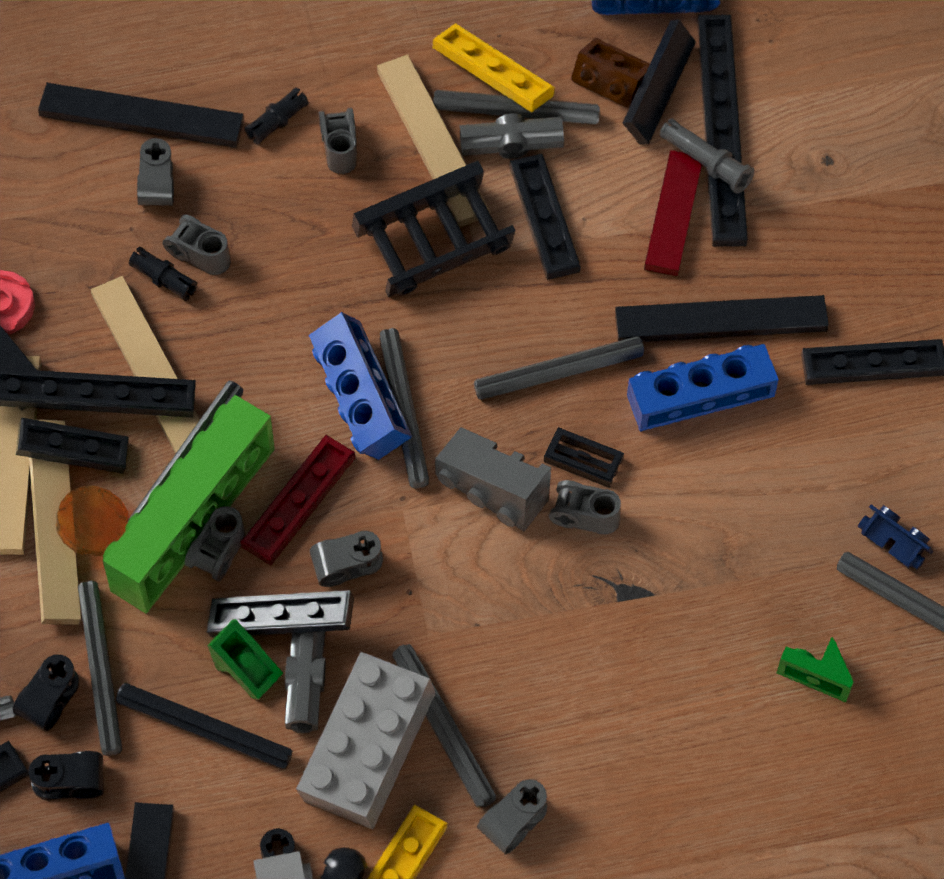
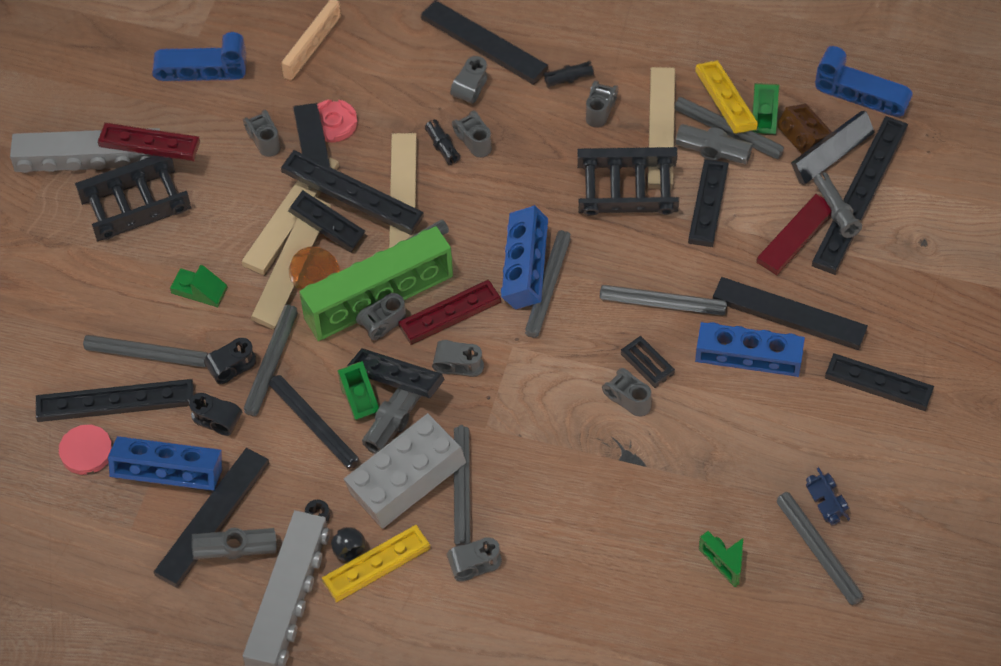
camera: 30 degrees right, 5 degrees down
dark grey wedge [435,427,551,532] -> none
none -> green slope [752,83,779,134]

